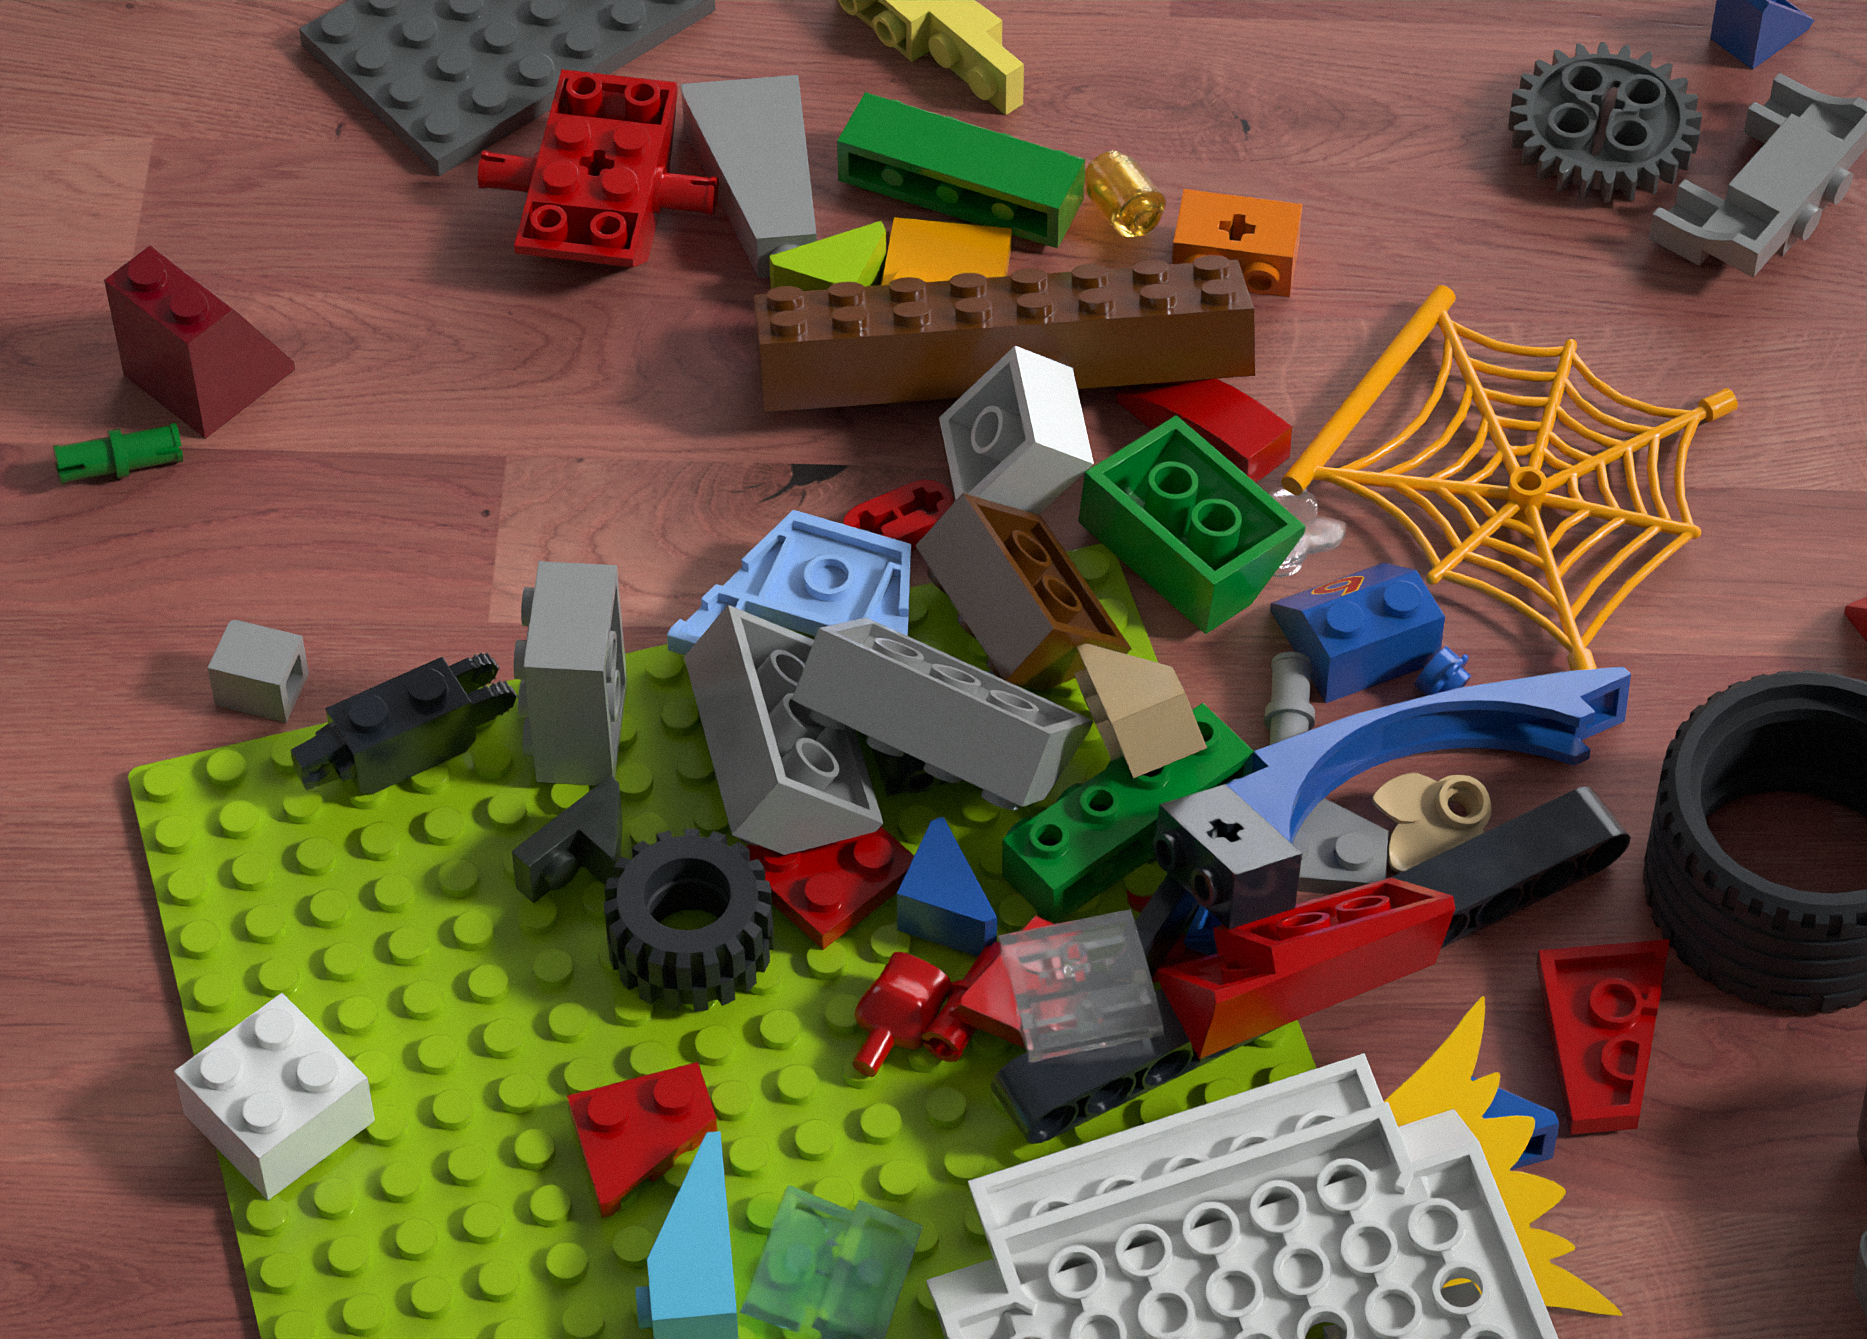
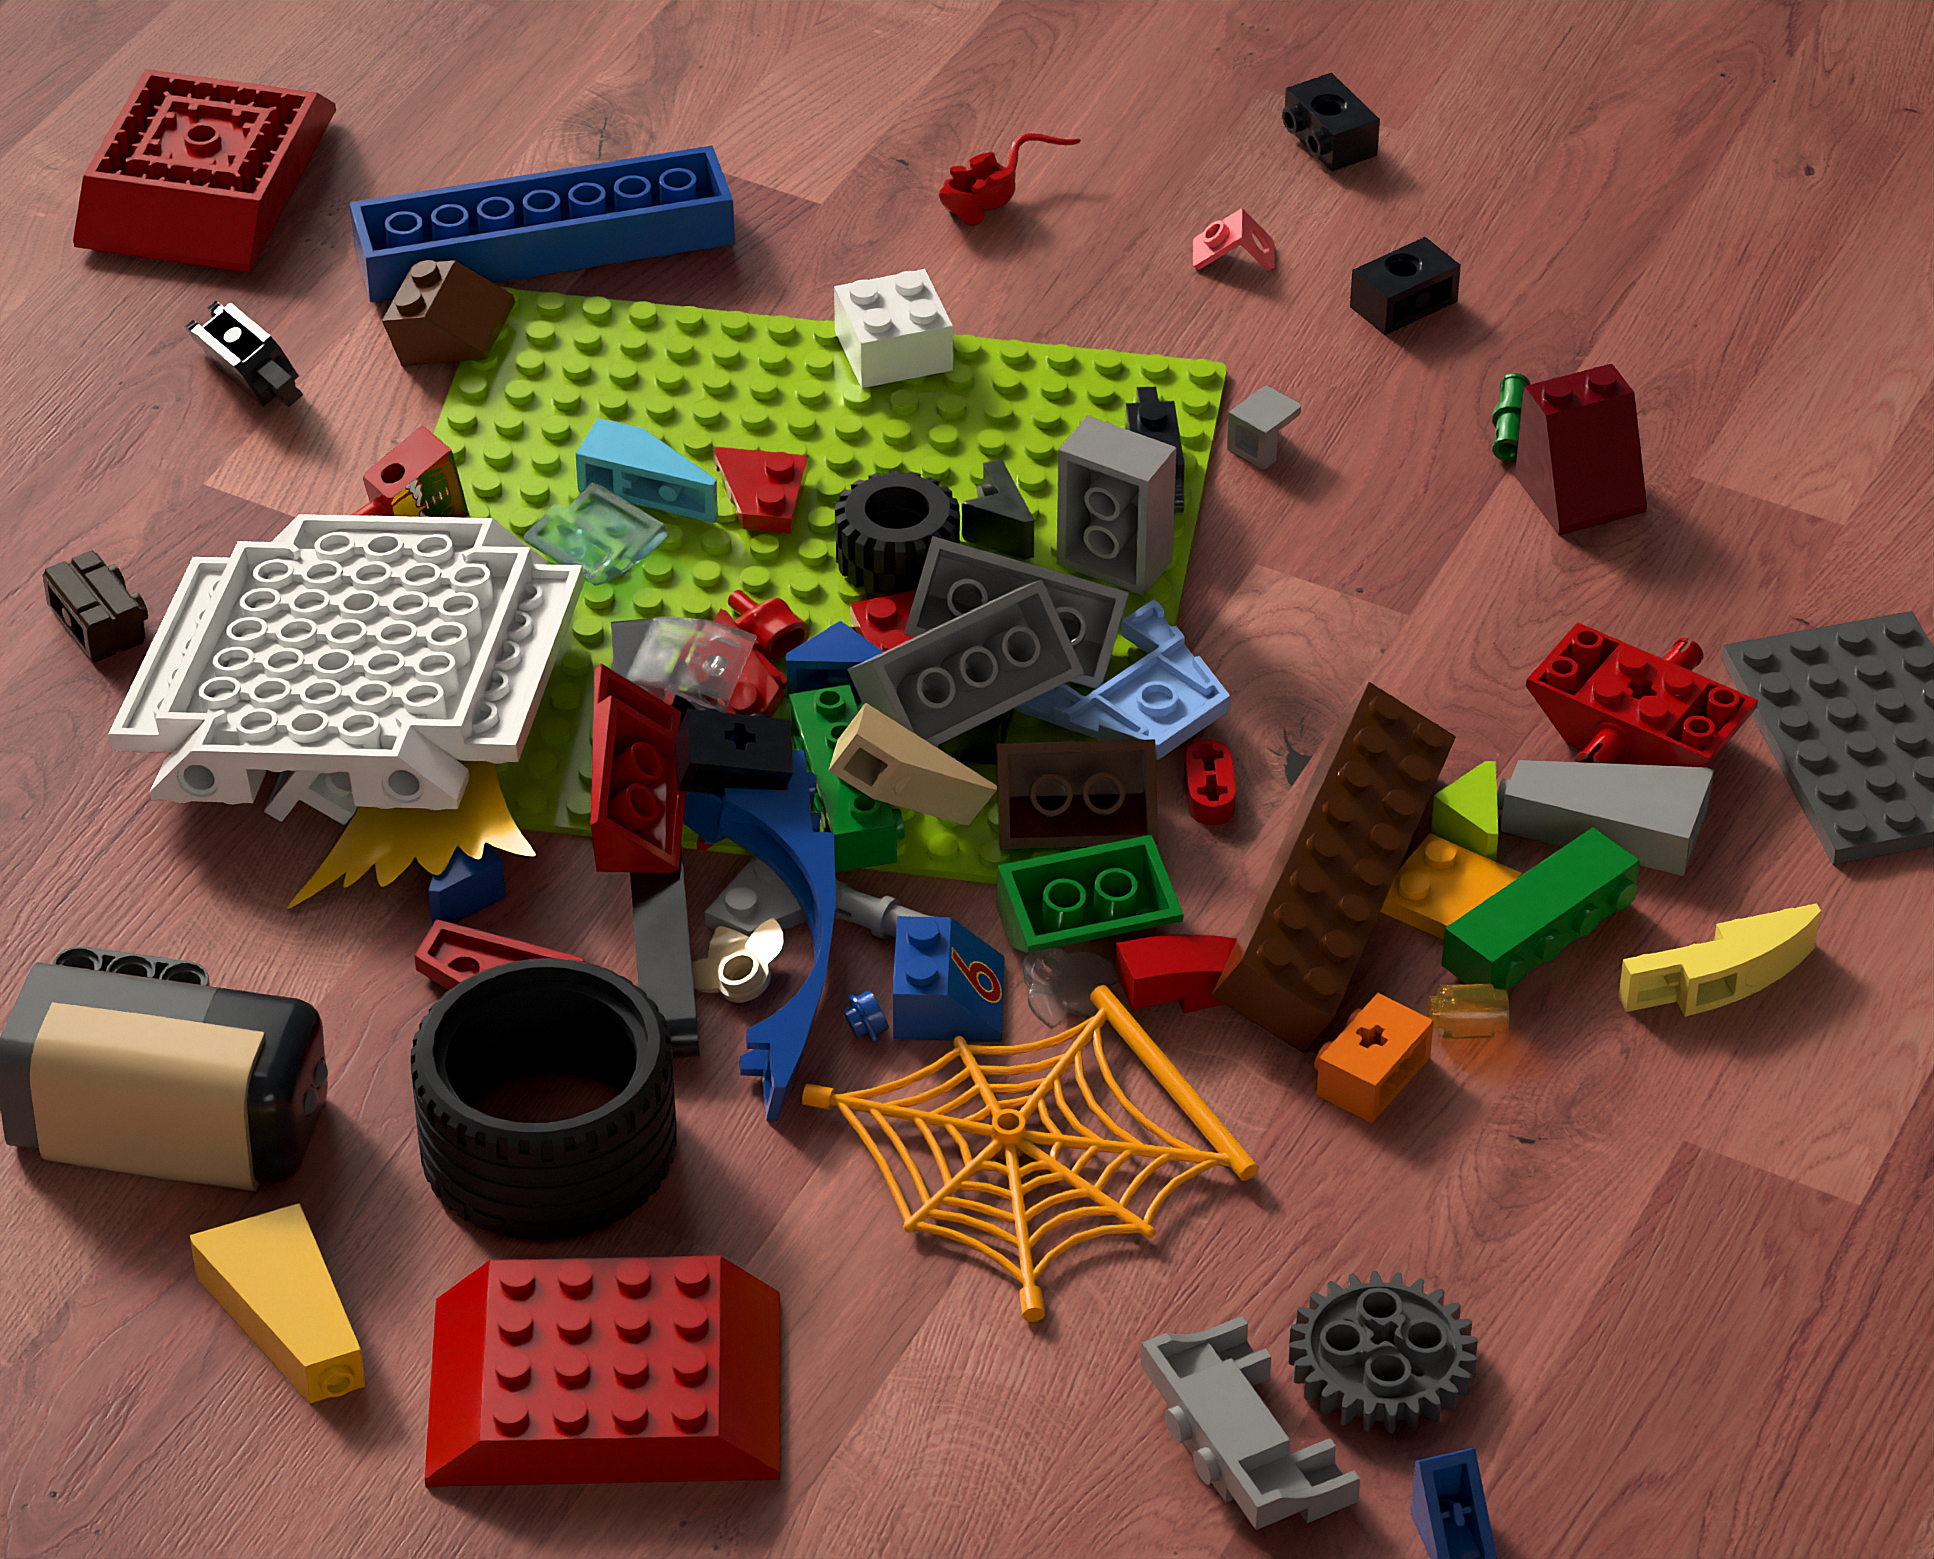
camera: 115 degrees right, 10 degrees down
white brick [939,346,1094,515] -> none

